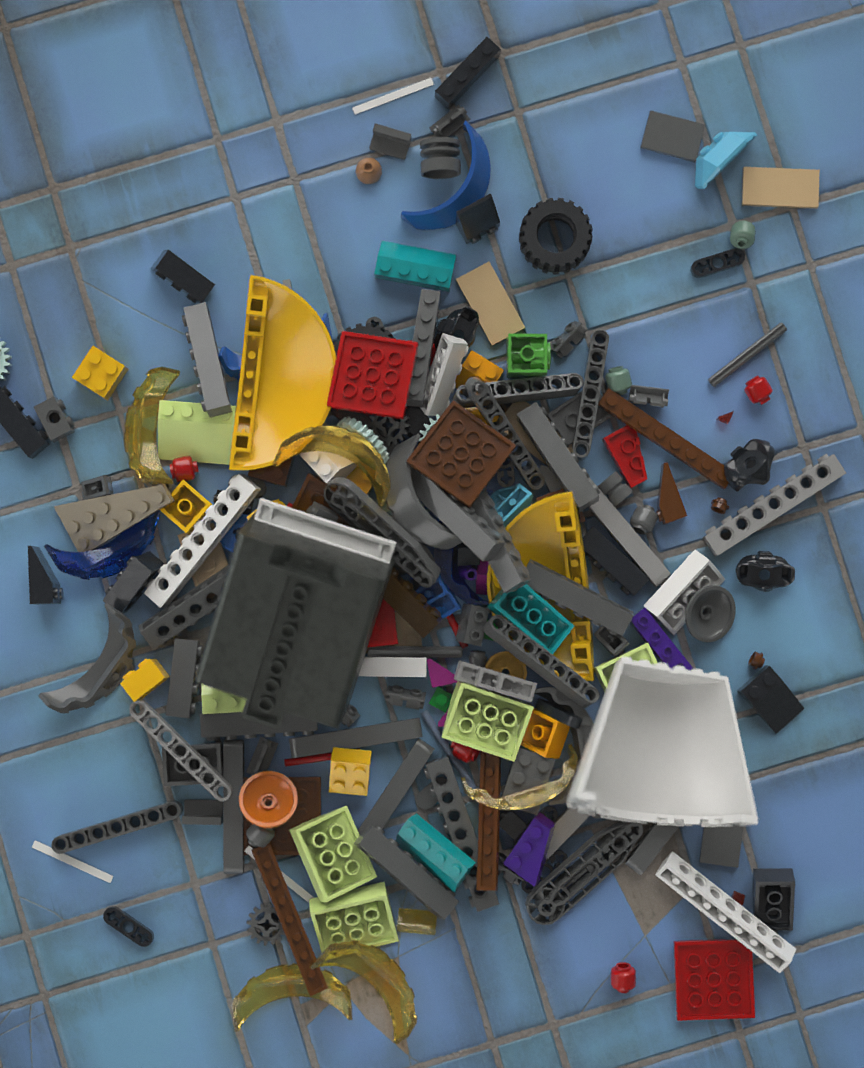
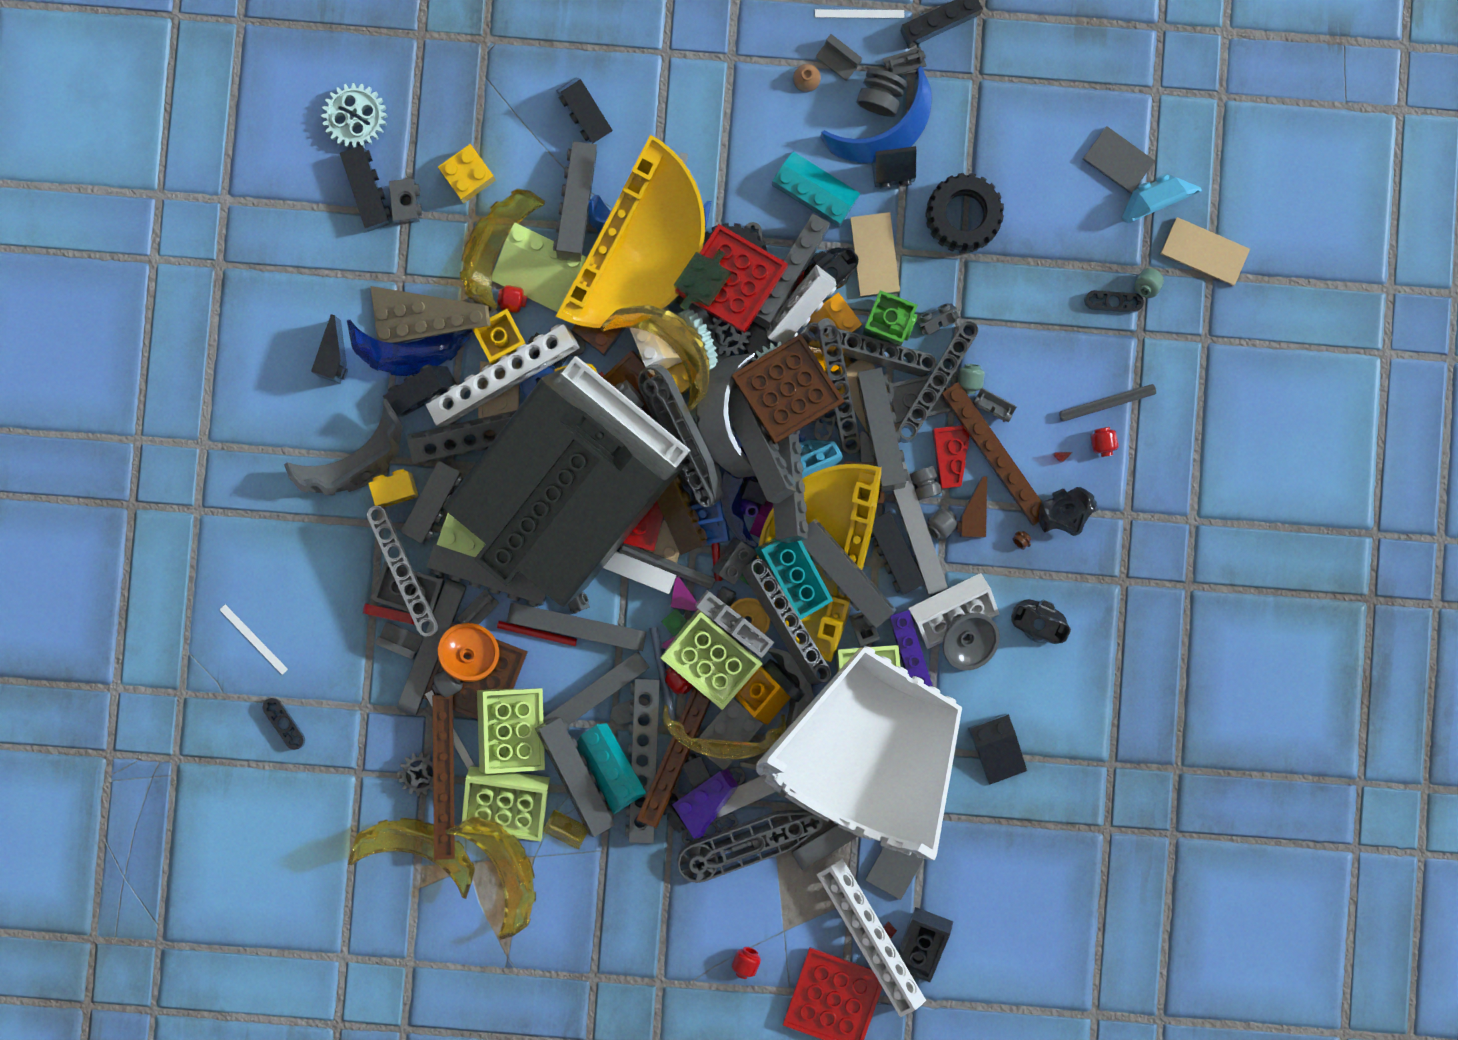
camera: 15 degrees right, 0 degrees up
dark grey beam [51,800,183,854] -> none
dark grey slope [81,475,114,500] -> none
yellow brick [329,747,372,796] -> none
dark grey hinge [385,685,426,710] -> none
light grey brick [702,454,846,557] -> none
reddish brown plate [748,651,765,670] -> none
none -> red beam [362,603,415,625]
none -> clear green plate [674,249,731,311]

